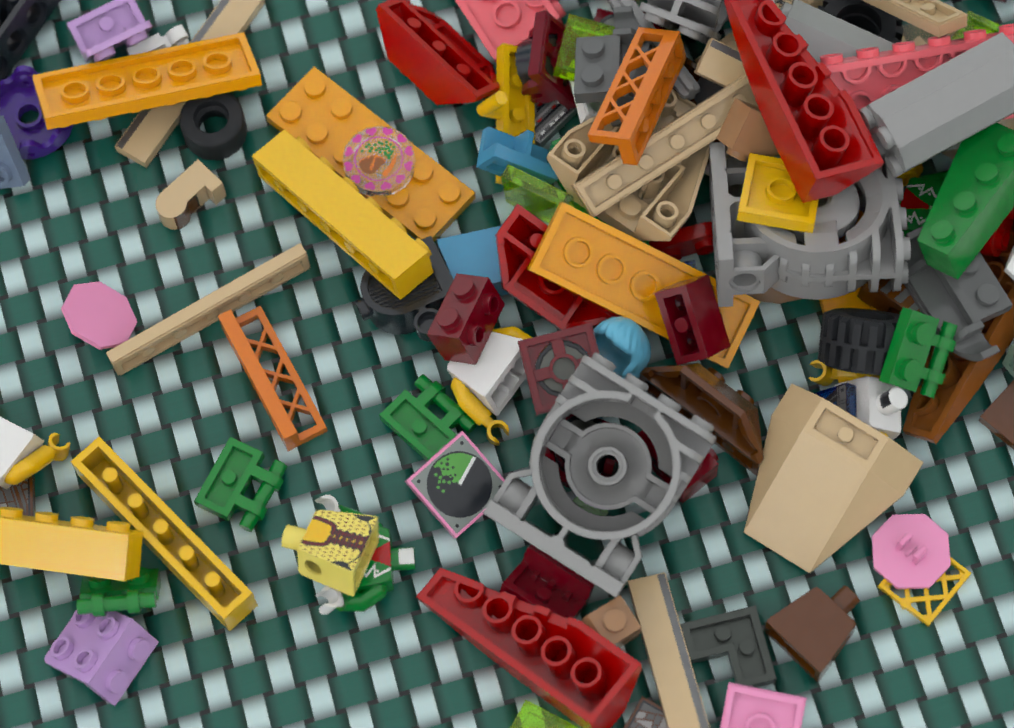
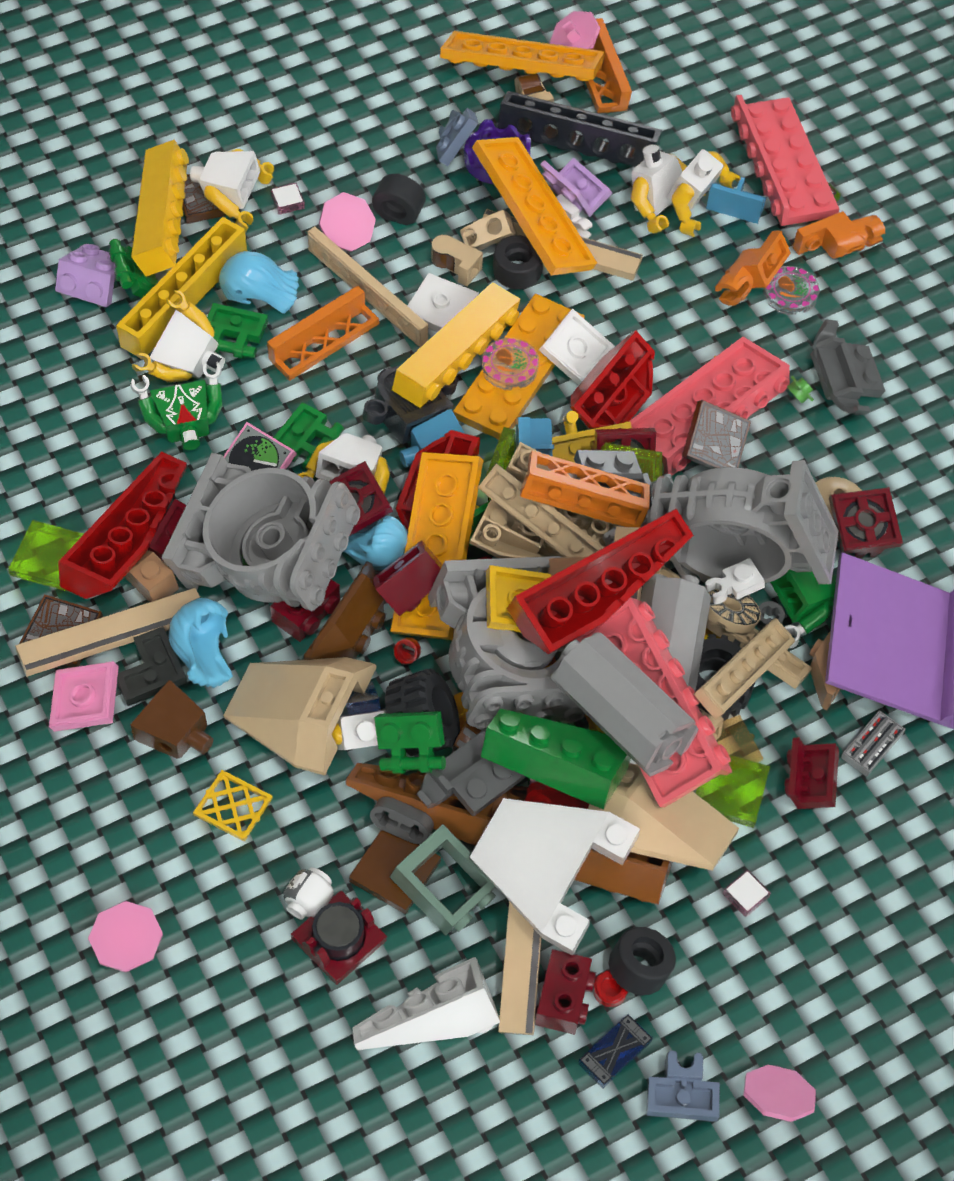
camera: 70 degrees right, 10 degrees down
light yellow torso [281,510,379,597] -> none
dark red brick [427,273,505,365] -> none
bright pink piece [871,514,951,589] -> none
none -> torso [132,290,225,382]
none -> medium azure piece [169,598,233,688]
none -> medium azure piece [219,251,299,314]
none -> tile [270,183,305,215]
none -> dark grey beam [370,797,434,844]
none -> black tyre [372,174,426,225]
none -> red hinge [394,638,421,664]
none -> white plate [408,273,479,332]
none -> tan leg [460,210,517,251]
none -> white plate [539,309,615,385]

